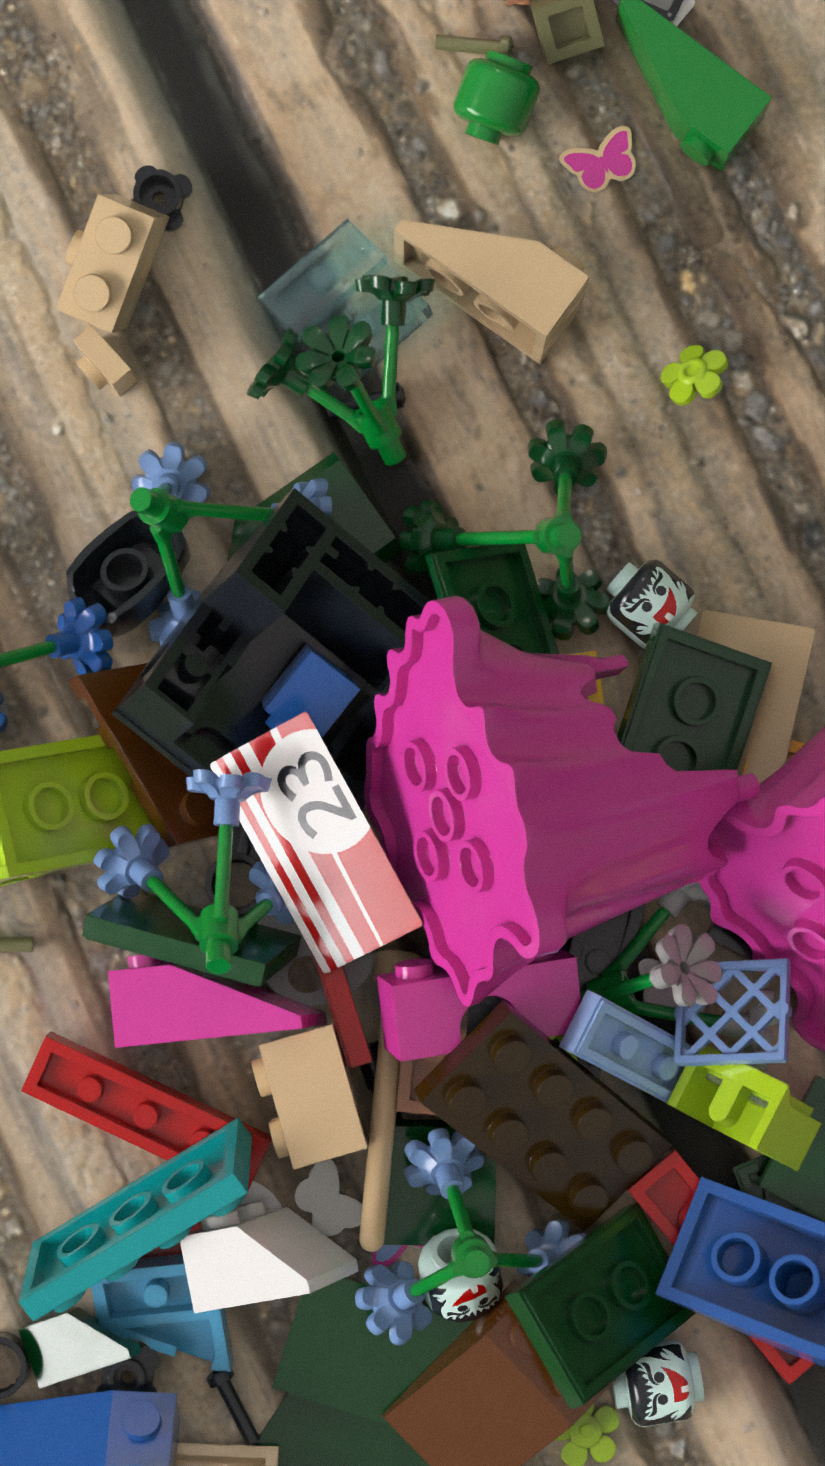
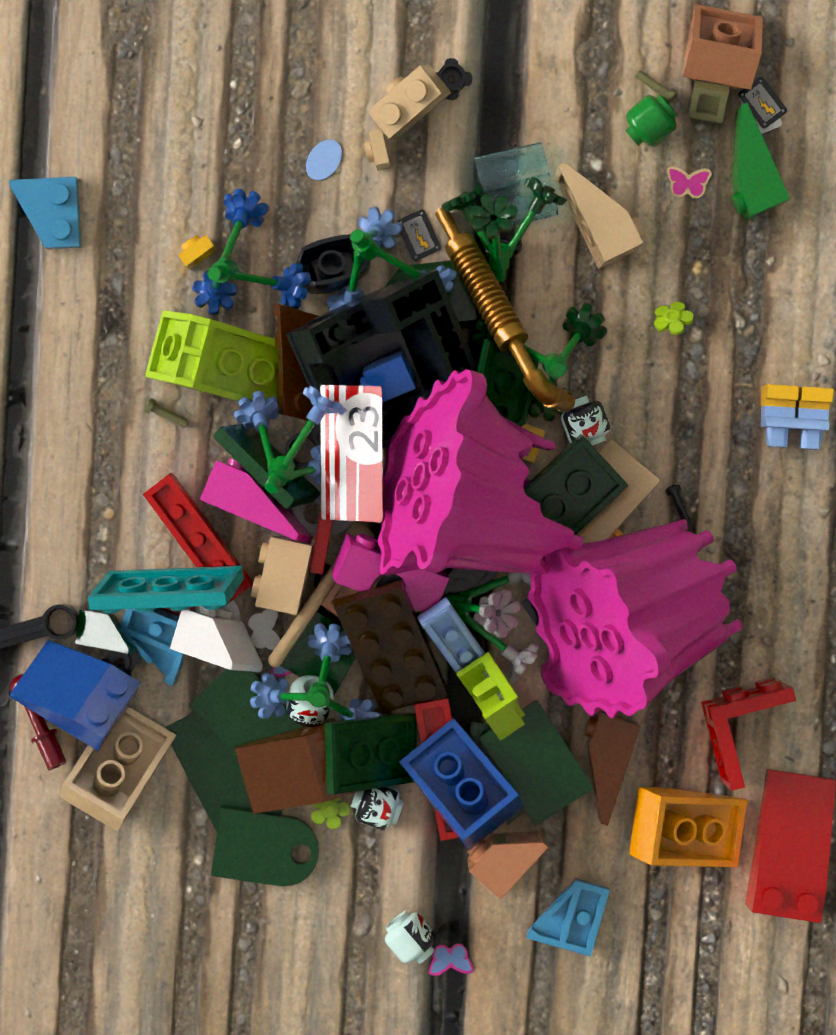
camera: 25 degrees right, 5 degrees up
black piece [206,1369,260,1446] -> none
medium blue window [674,958,792,1067] -> none
none -> light blue sticker [306,139,342,180]
none -> sticker [397,209,441,261]
none -> pearl gold piece [435,208,575,412]

